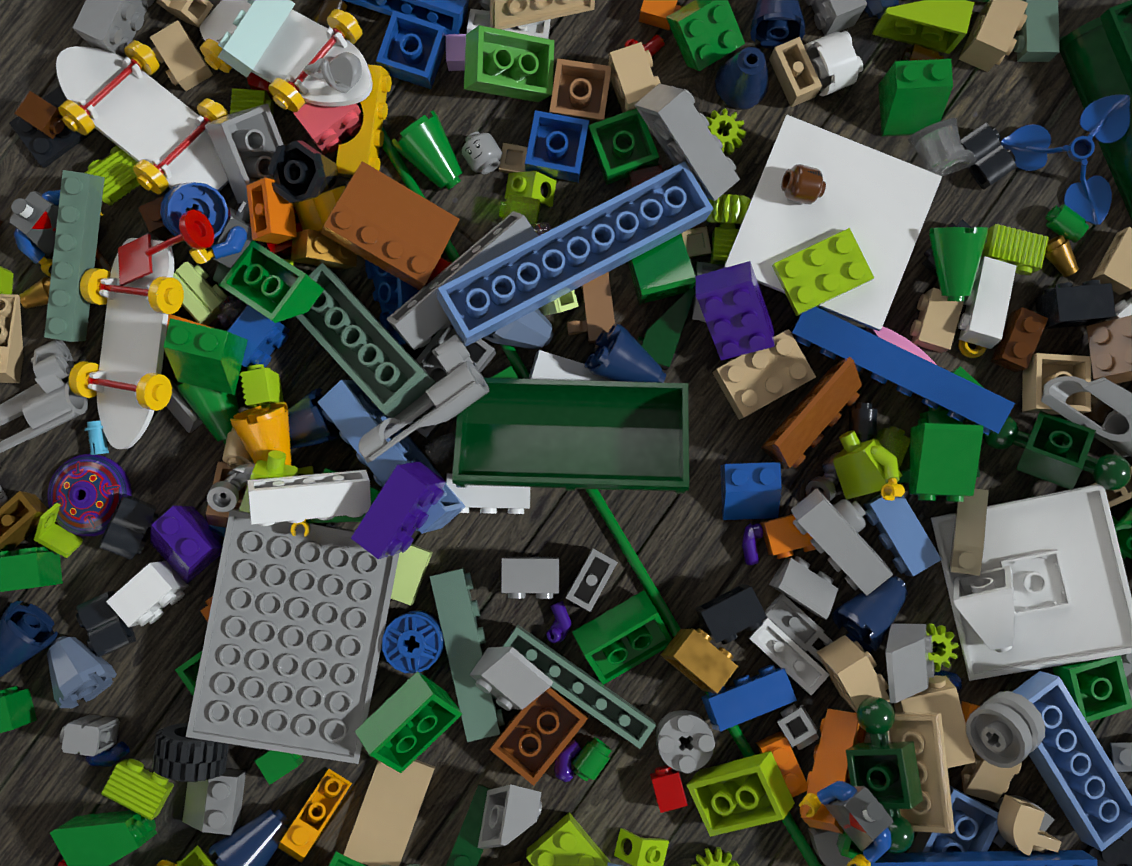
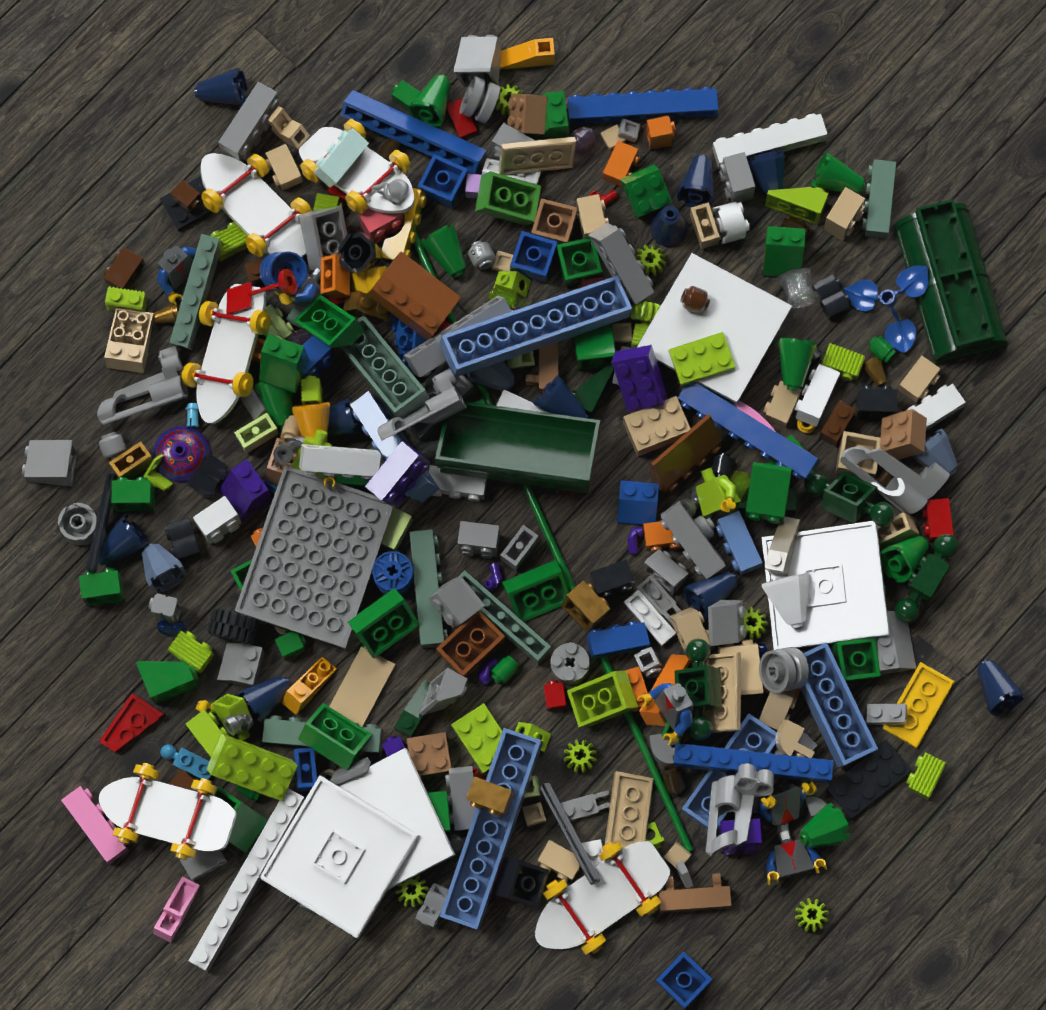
camera: 15 degrees right, 10 degrees down
none -> yellowish green brick [234,413,279,454]

